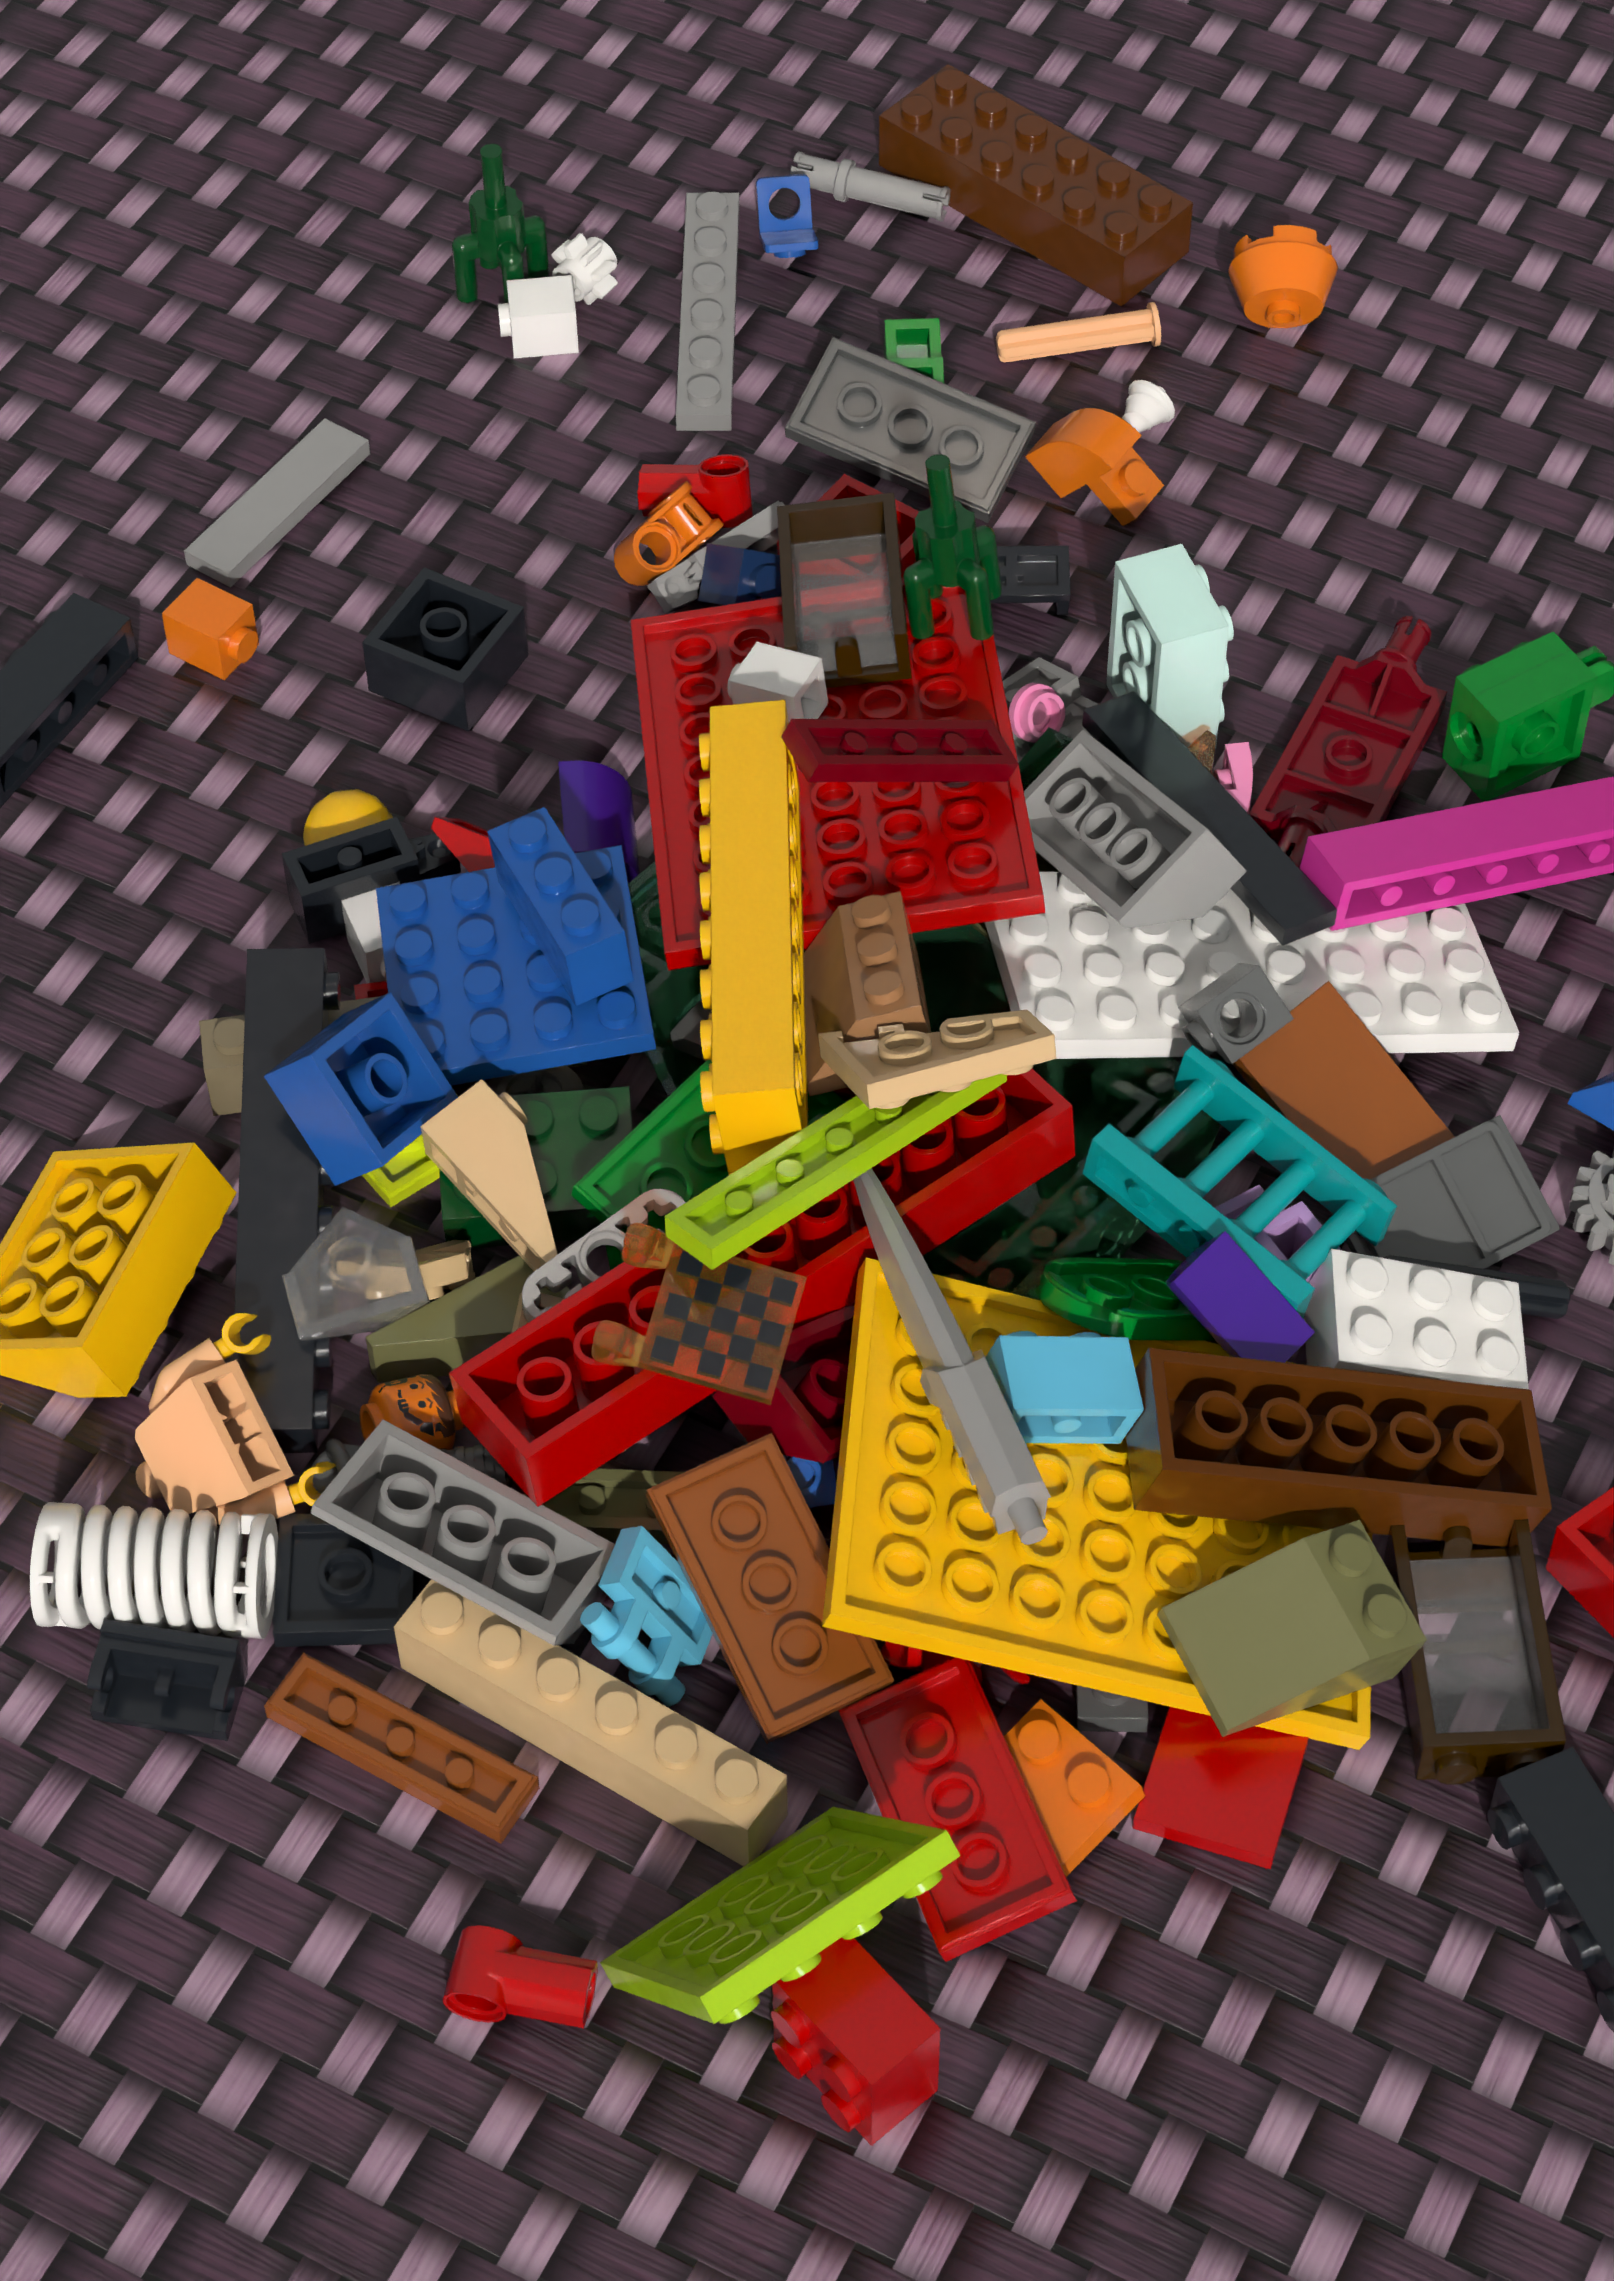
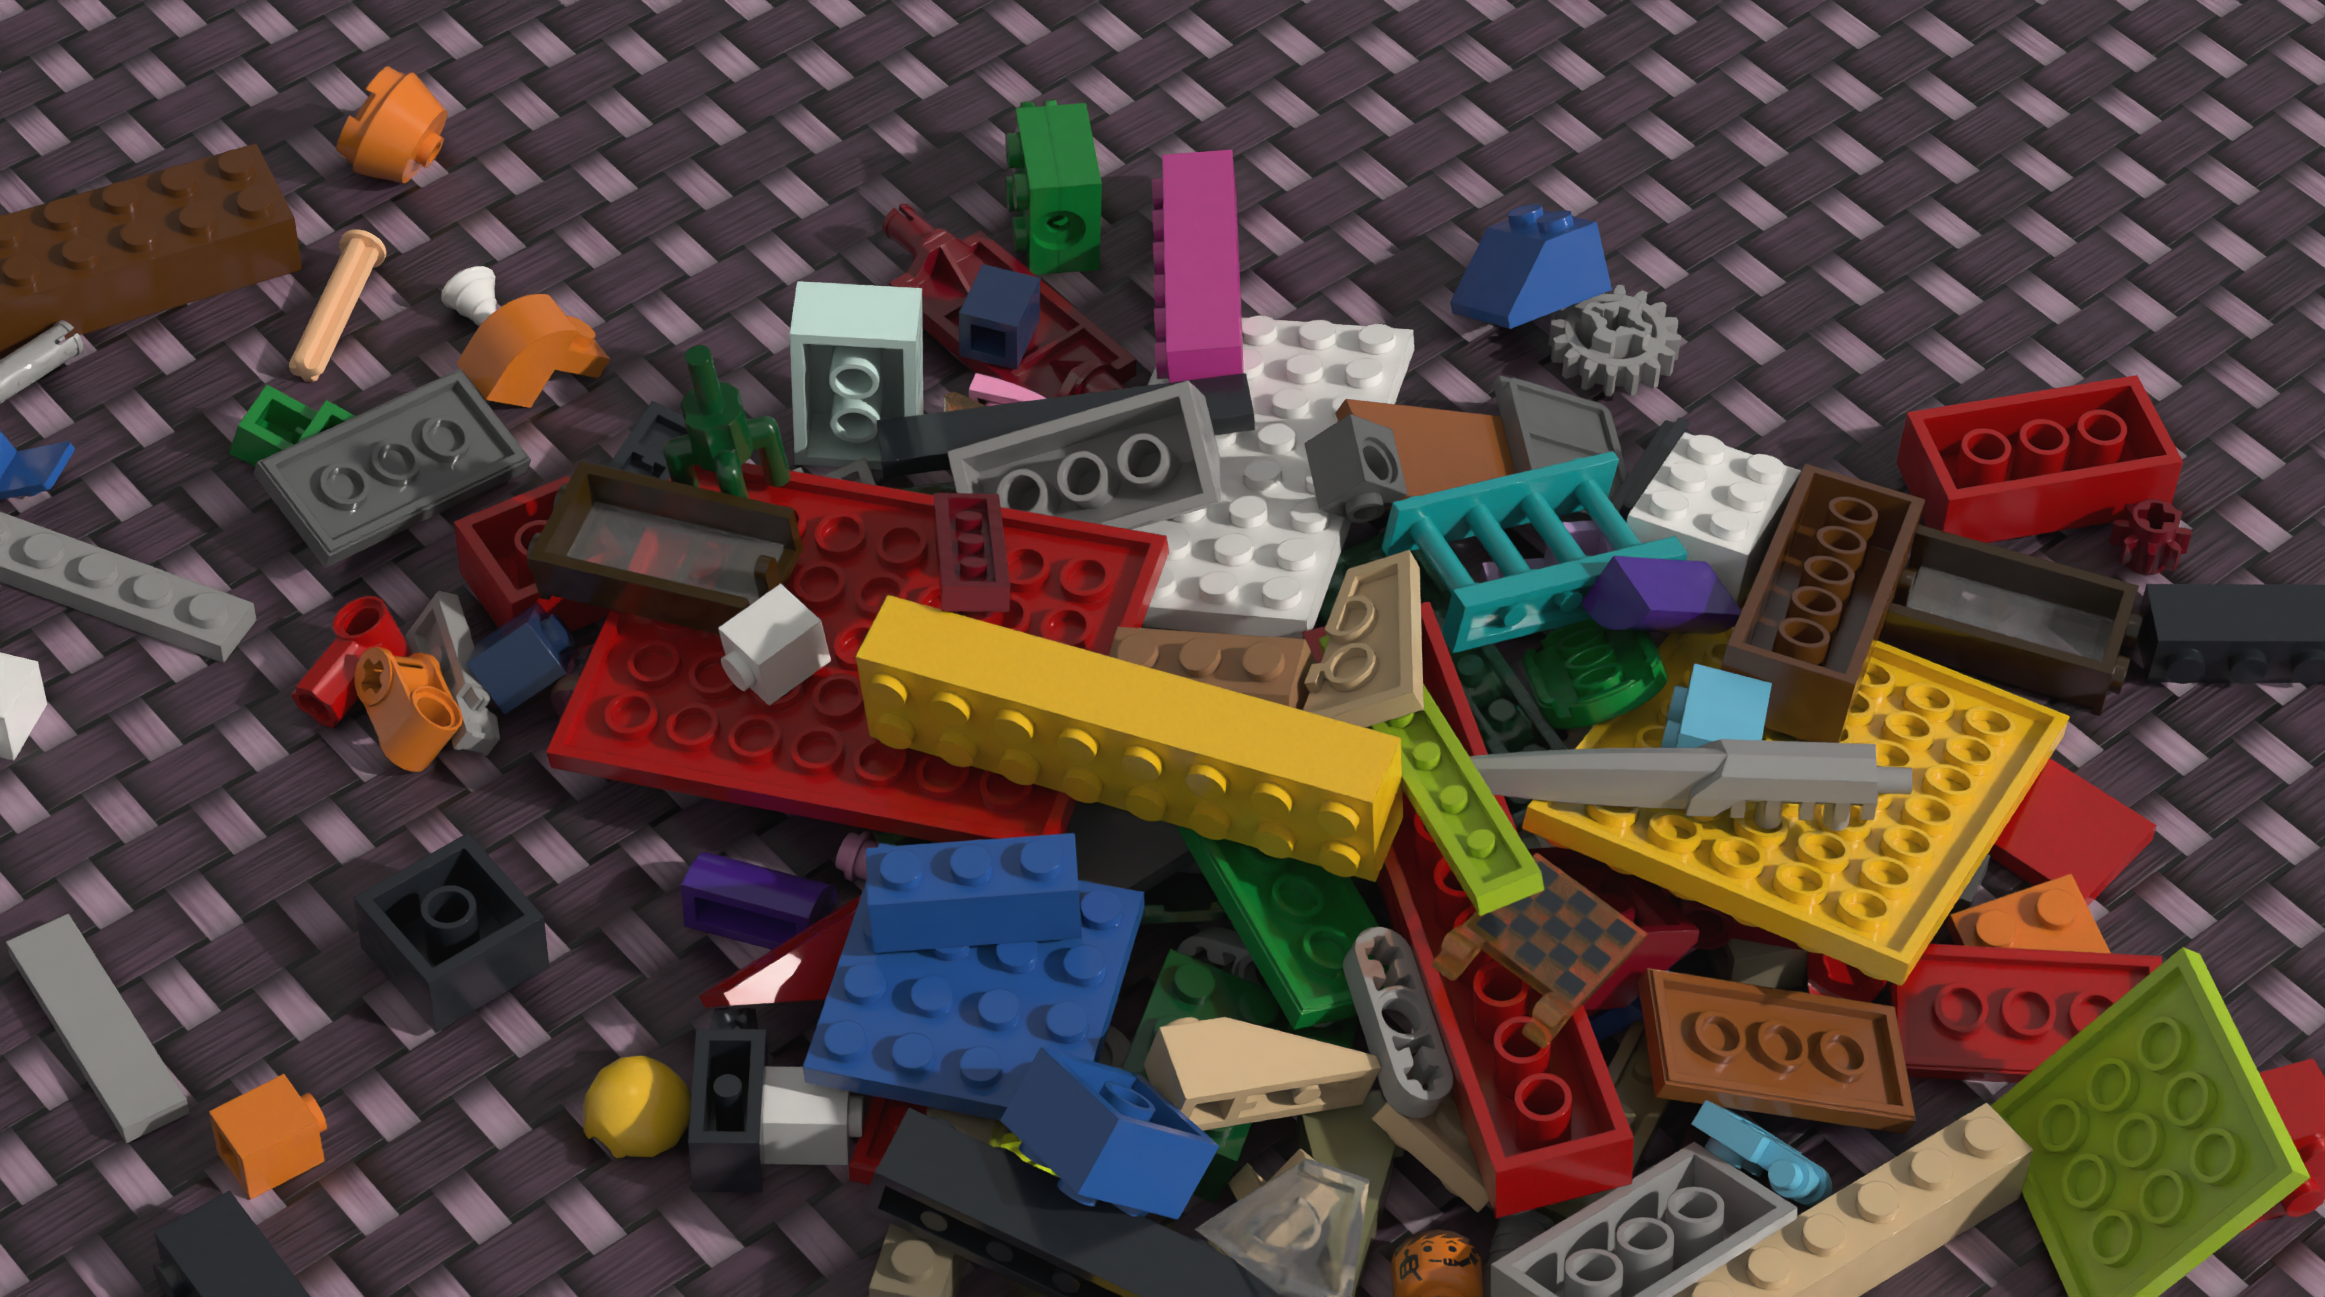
camera: 70 degrees left, 5 degrees down
olive slope [1157,1520,1427,1737] -> none
none -> dark blue brick [959,264,1040,370]

